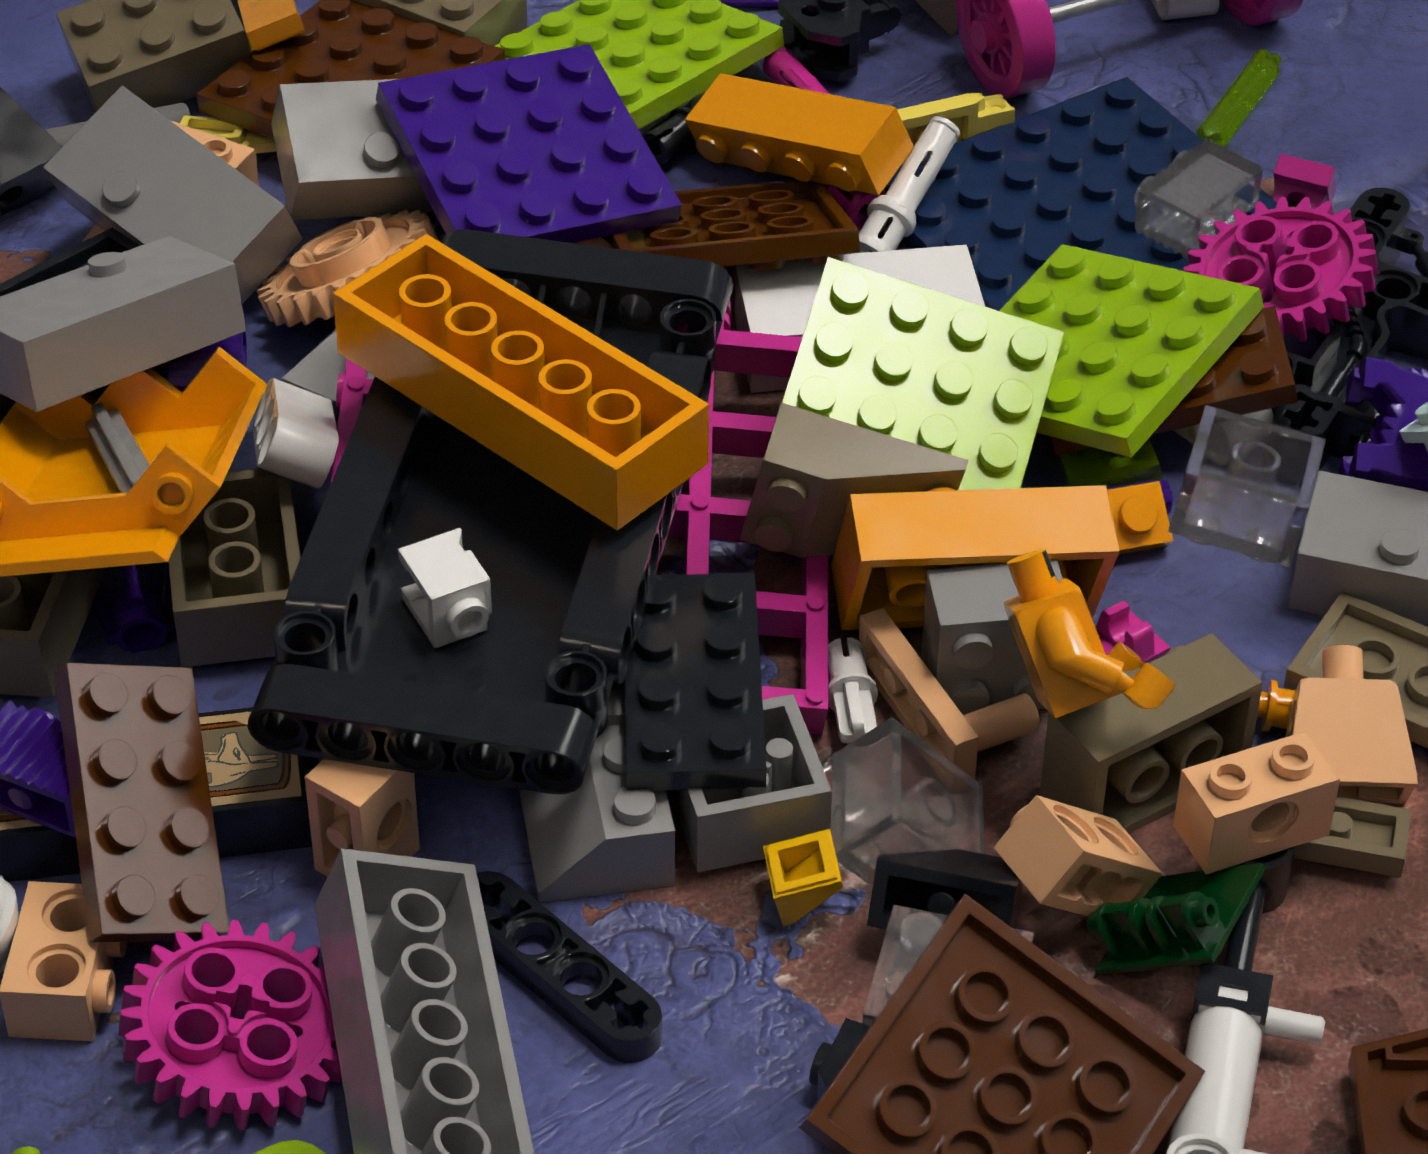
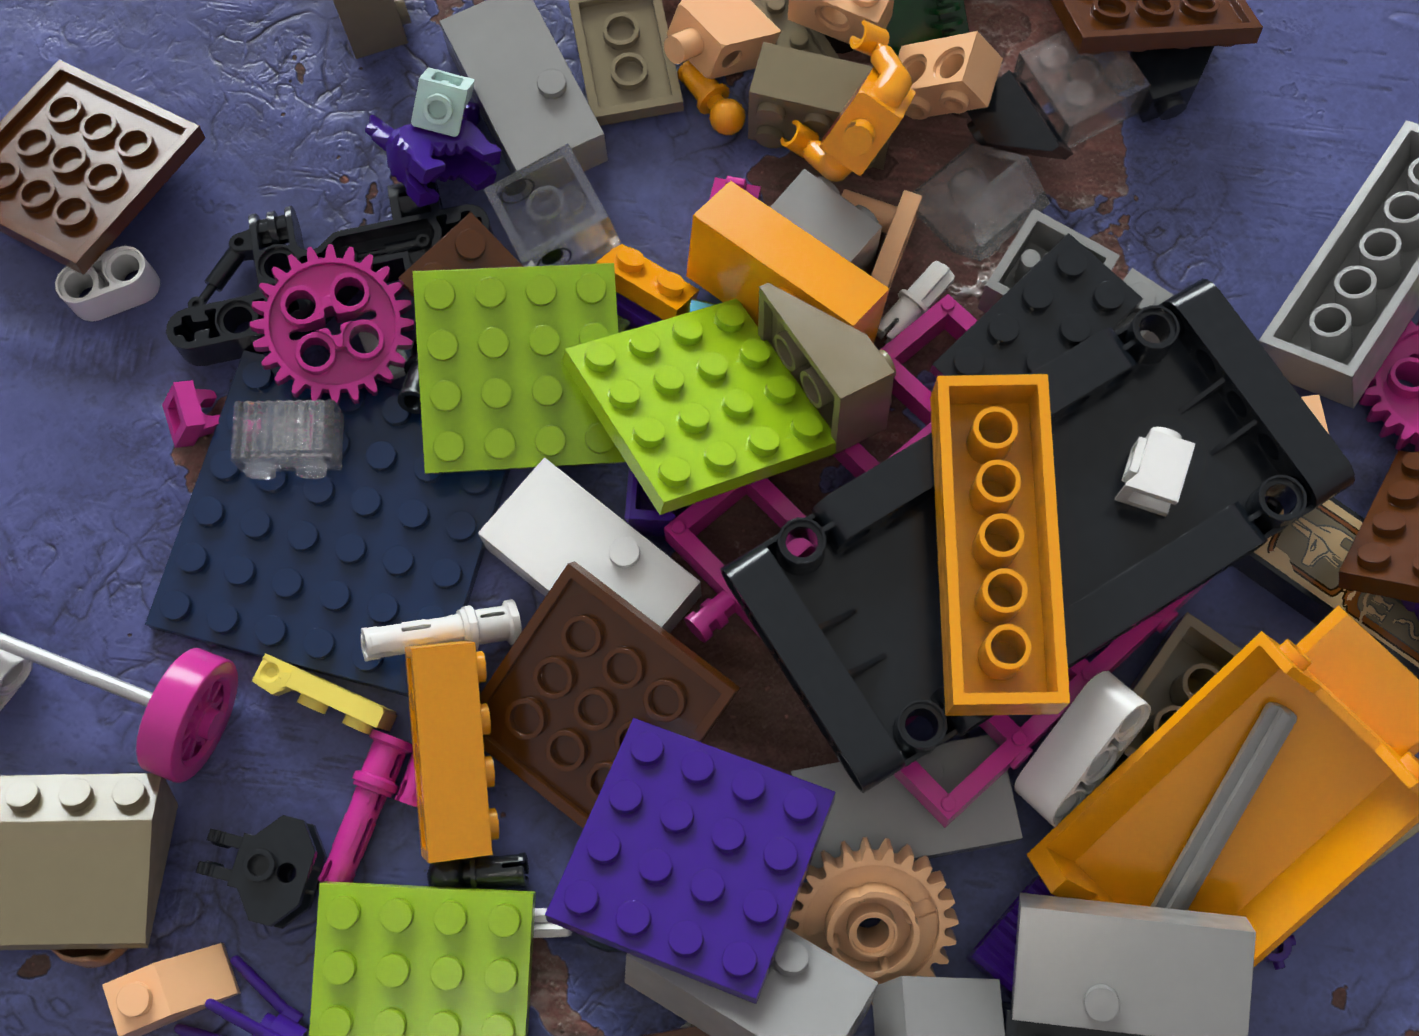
camera: 130 degrees left, 30 degrees up
black beam [477,871,662,1063] -> none
yellow slope [763,829,843,927] -> none
clear neon green axle [1196,49,1282,153] -> none

